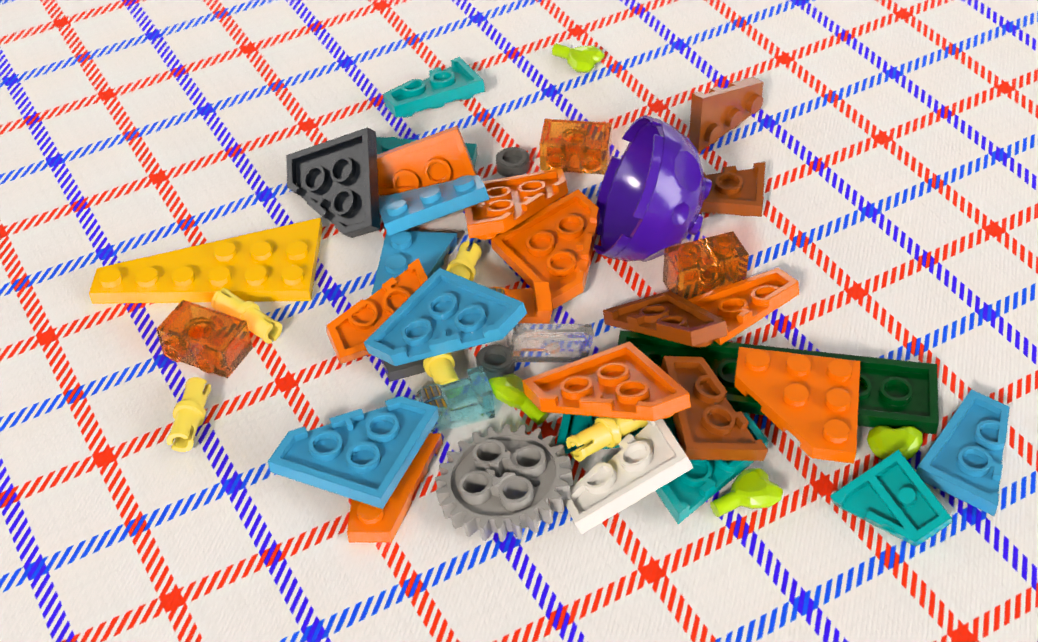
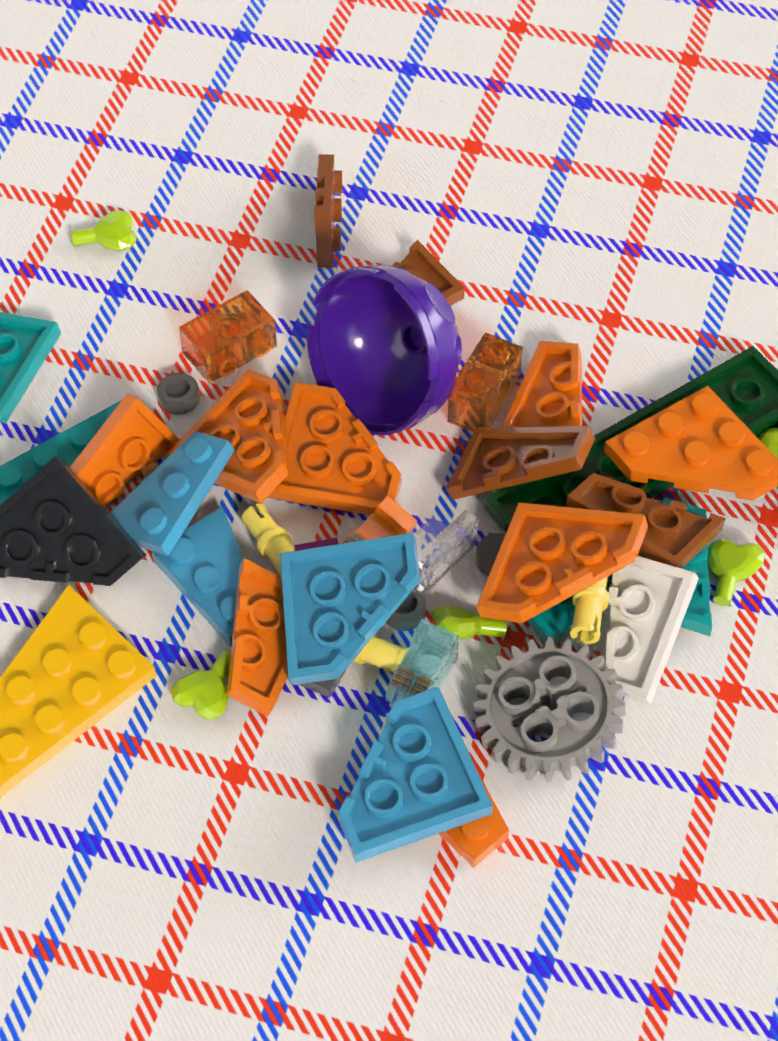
camera: 45 degrees left, 10 degrees up
clear orange brick [156,300,253,378] -> none
light yellow pin [167,377,211,452] -> none
light yellow pin [211,288,282,344] -> none
none -> lime rock [171,650,231,720]

